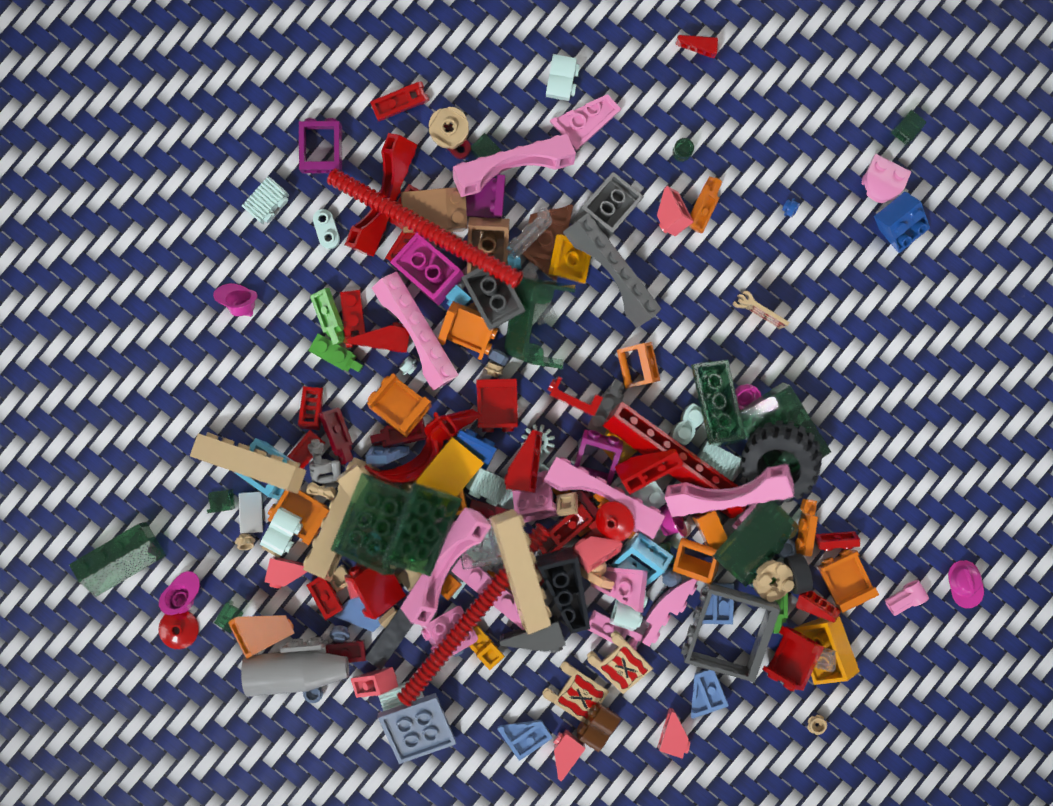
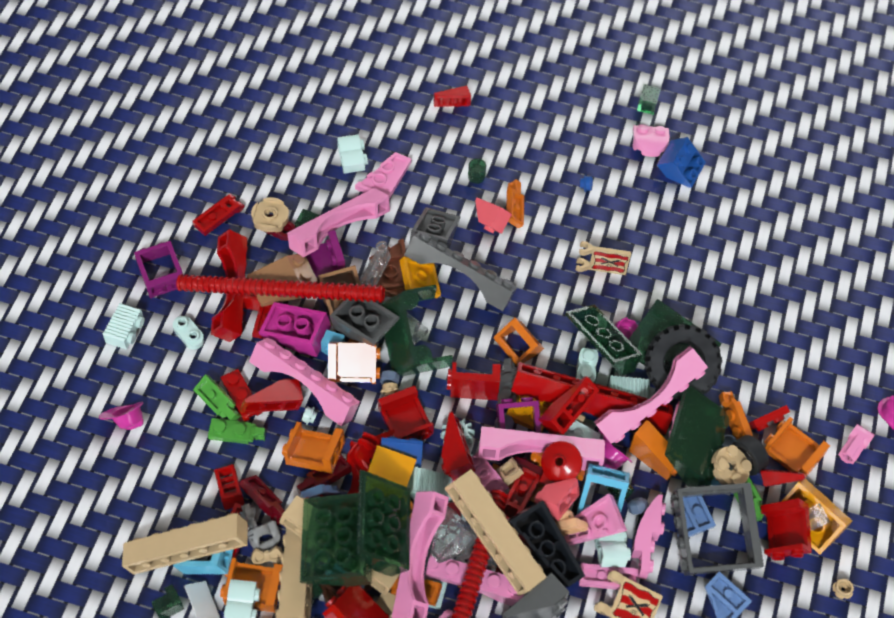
camera: 30 degrees left, 30 degrees down
orange tile [673,537,721,585] -> none

